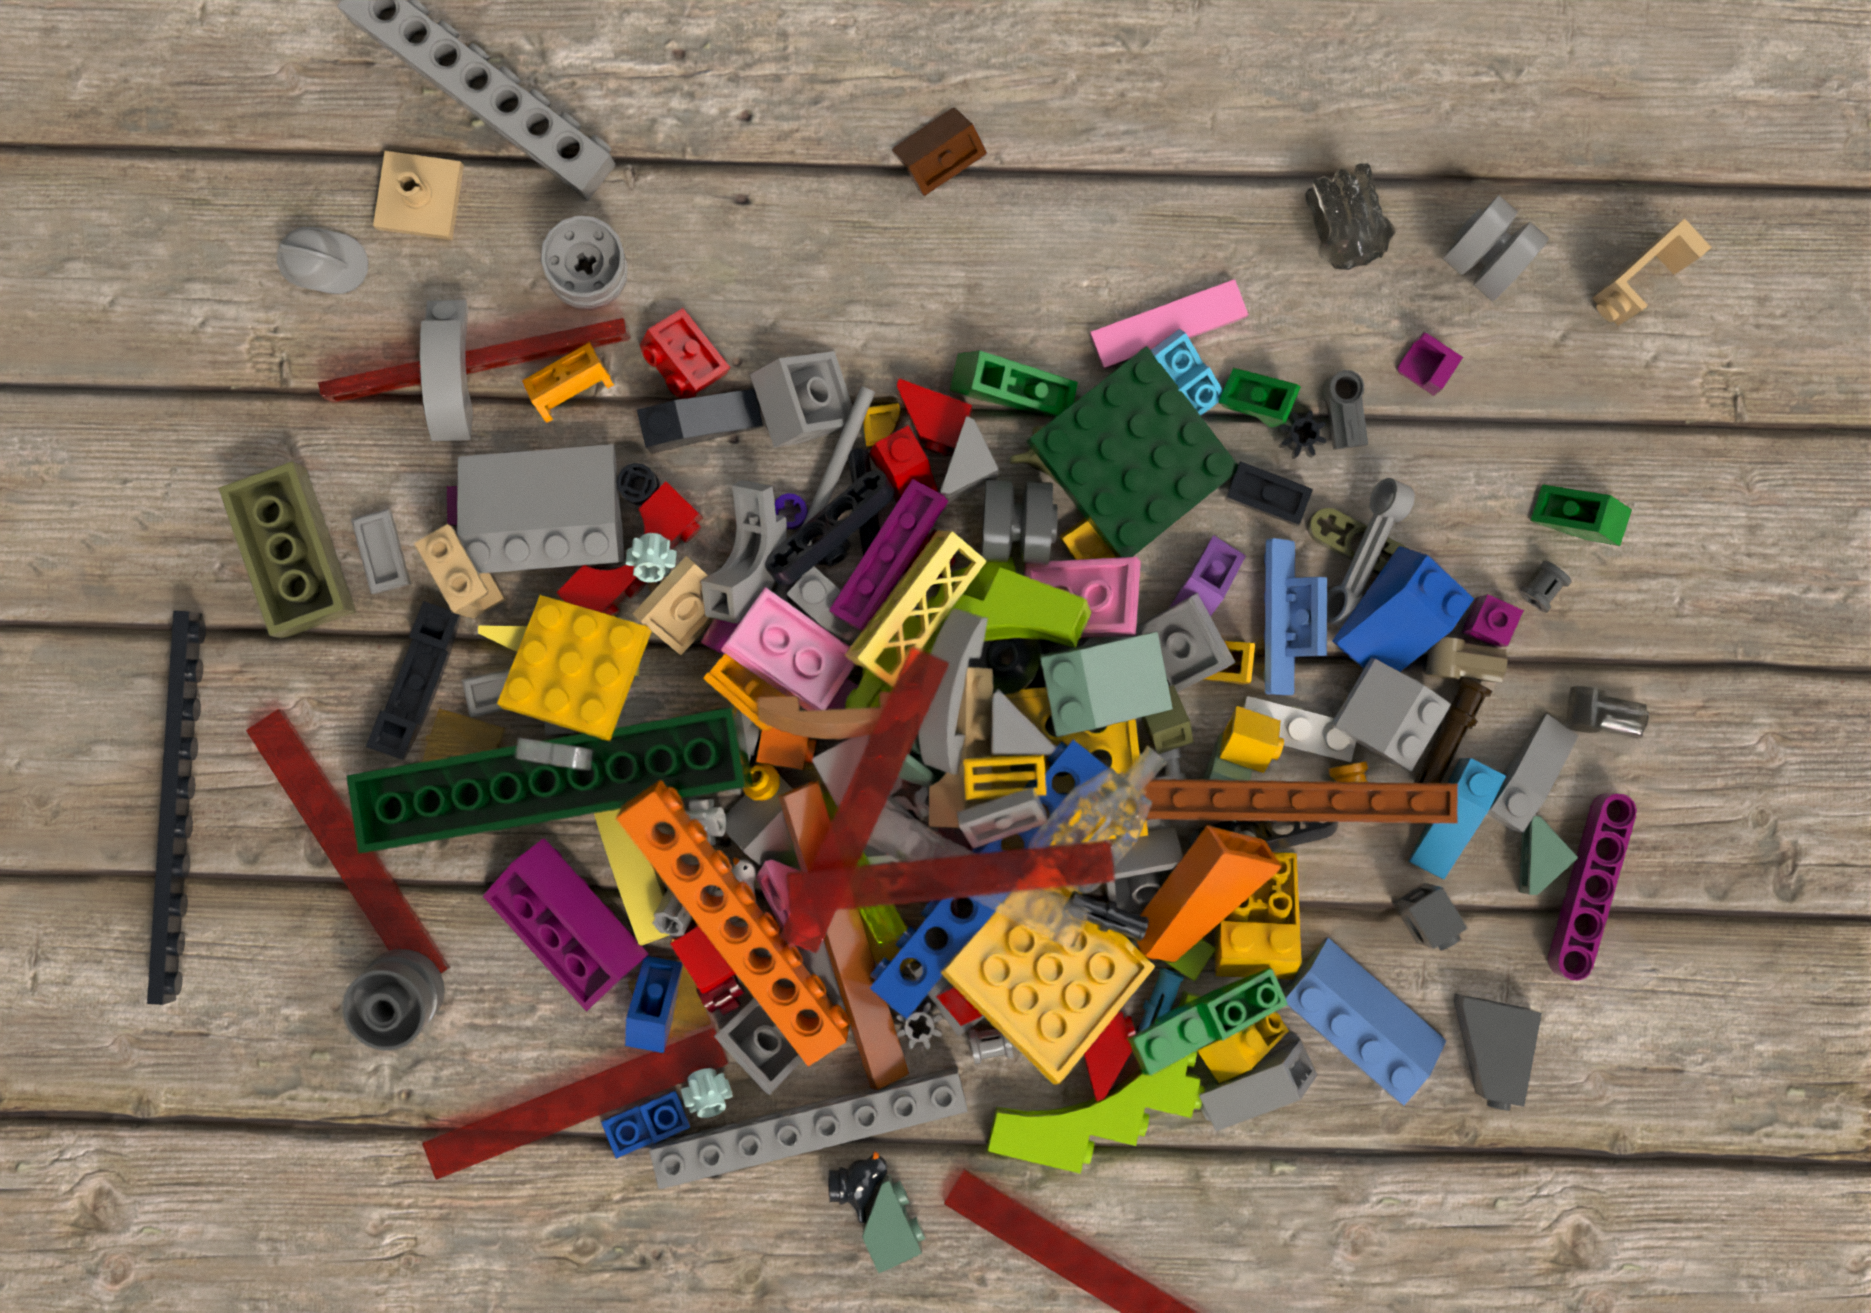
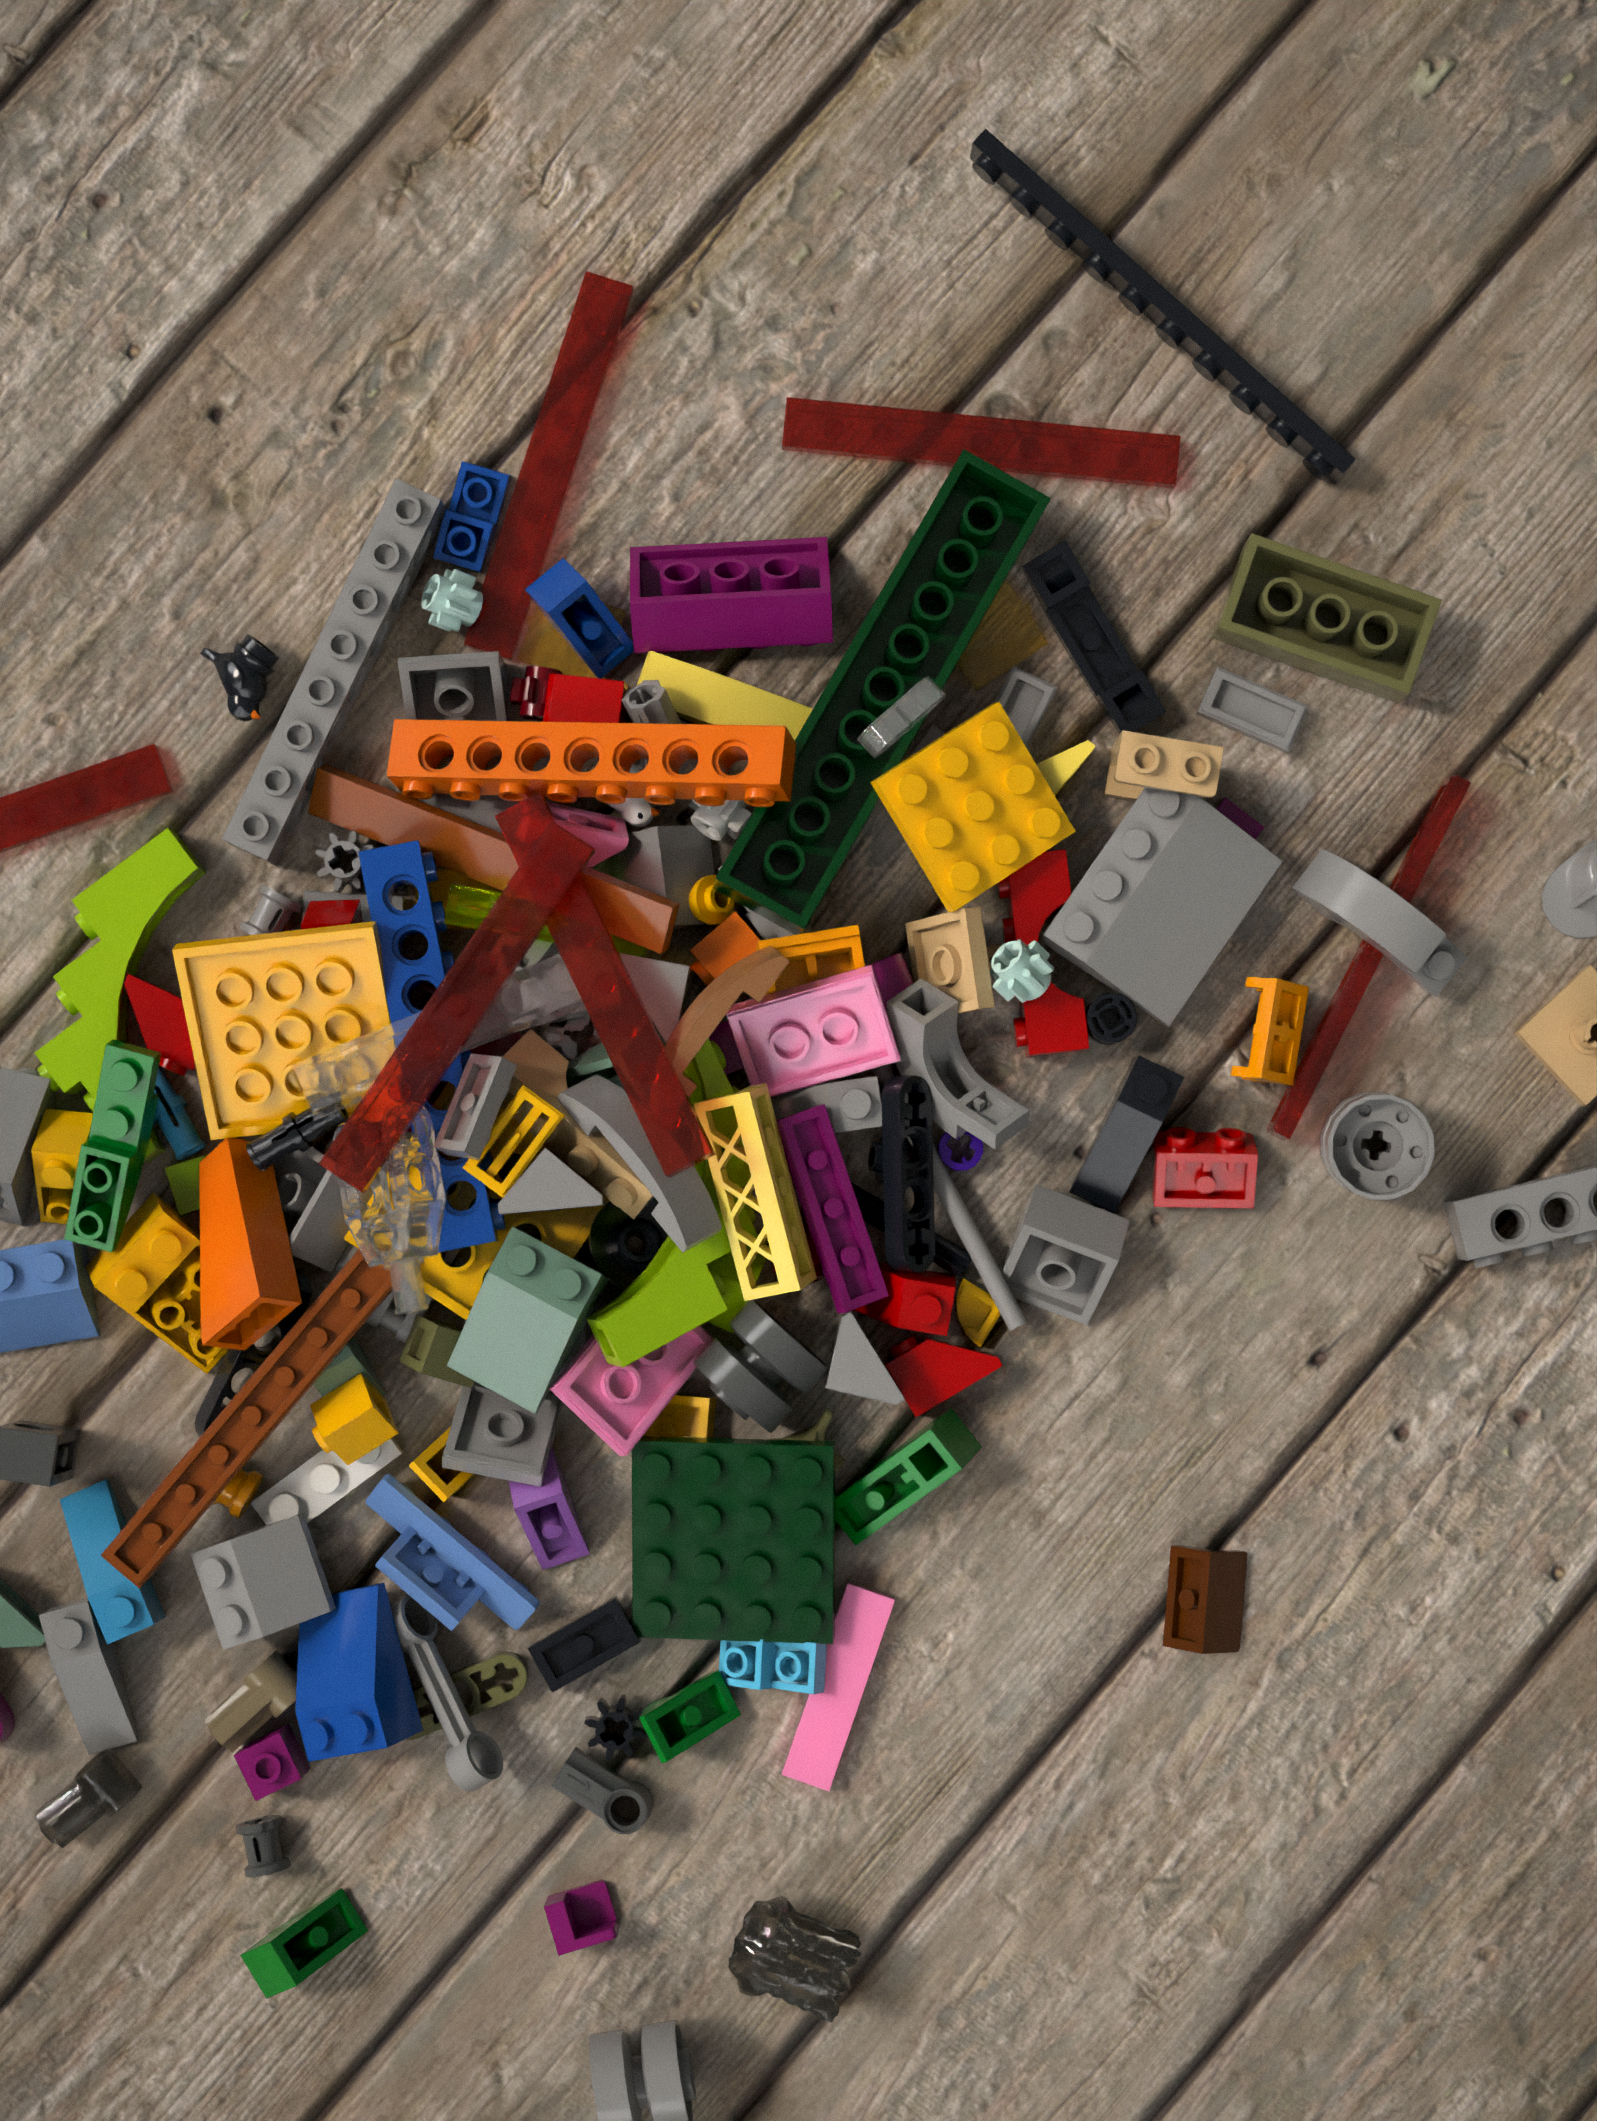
camera: 130 degrees right, 0 degrees up
dark grey wheel [342,949,445,1051] -> none
sand green slope [862,1174,926,1274] -> none
dark brown pin [1414,677,1493,783] -> none

